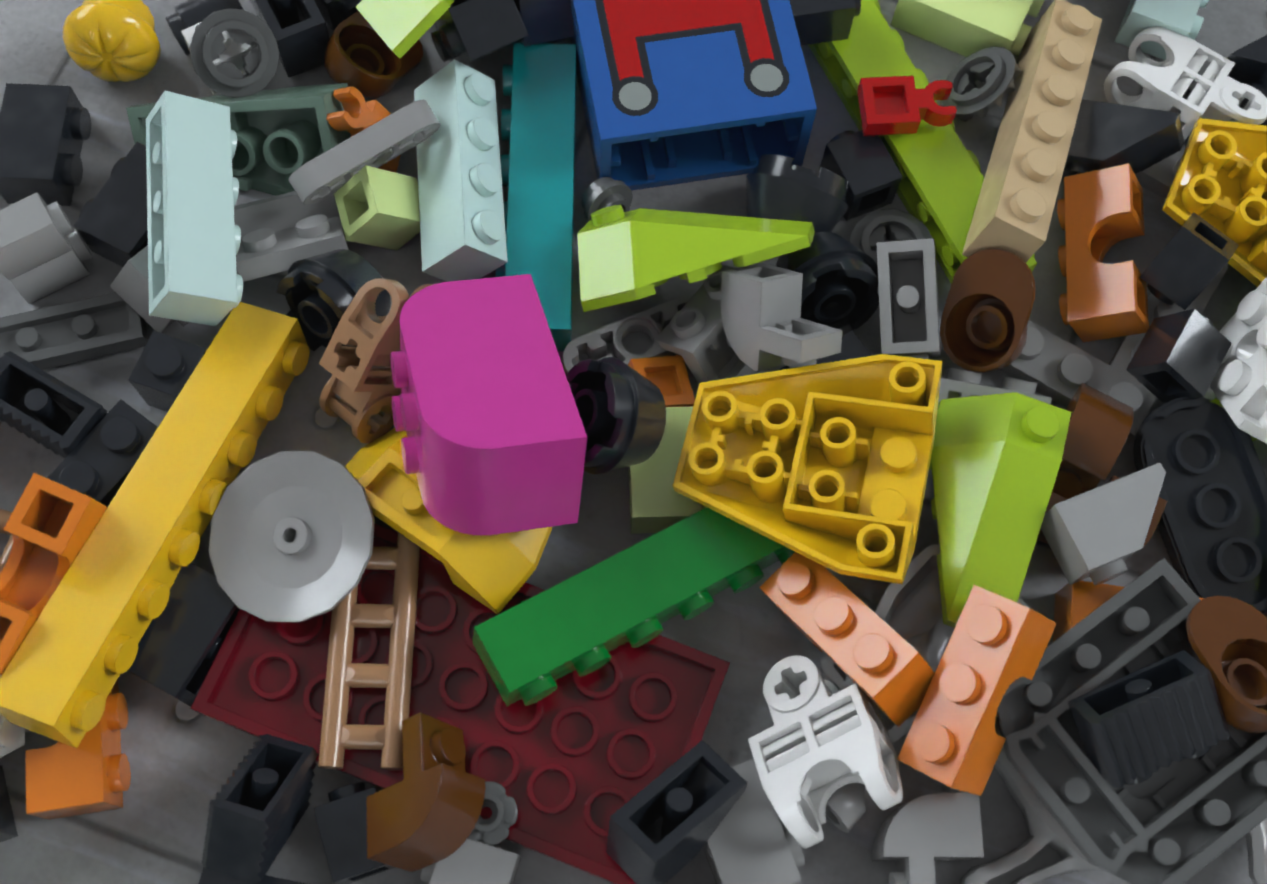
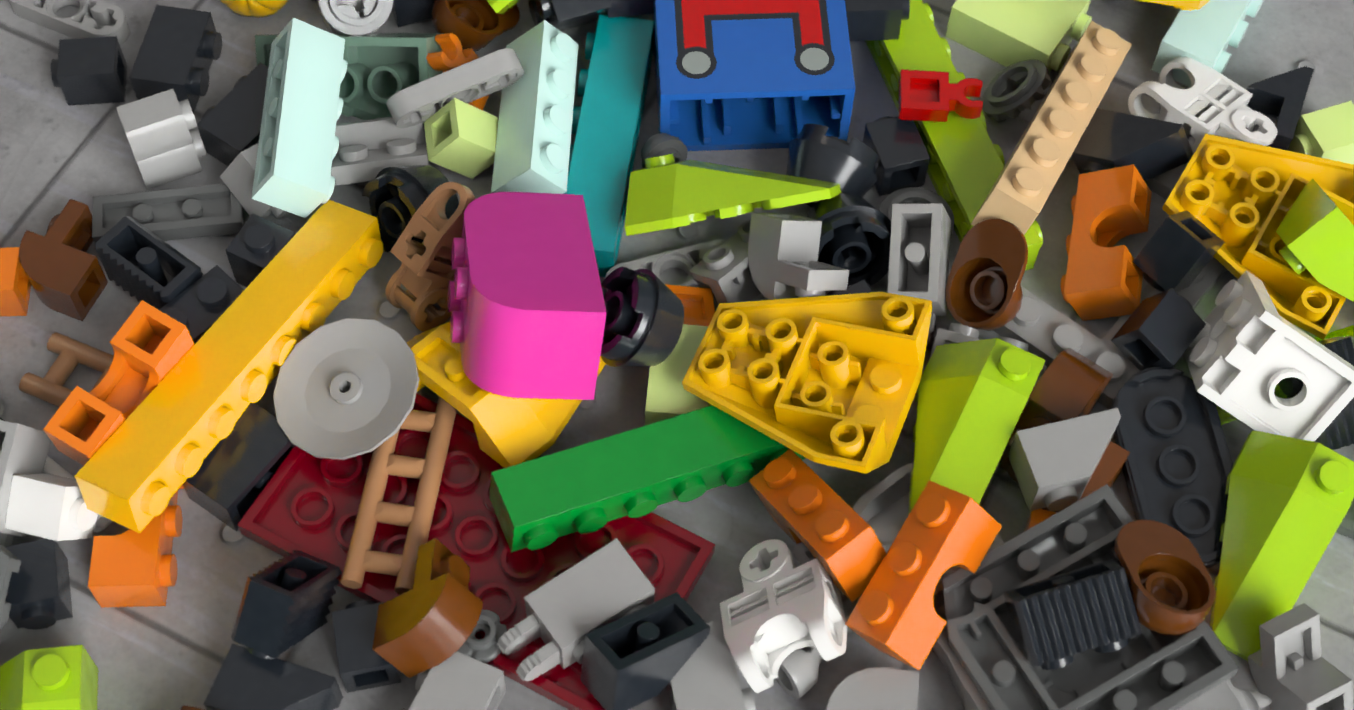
camera: 10 degrees right, 10 degrees down
none -> light grey hinge [497,538,655,682]

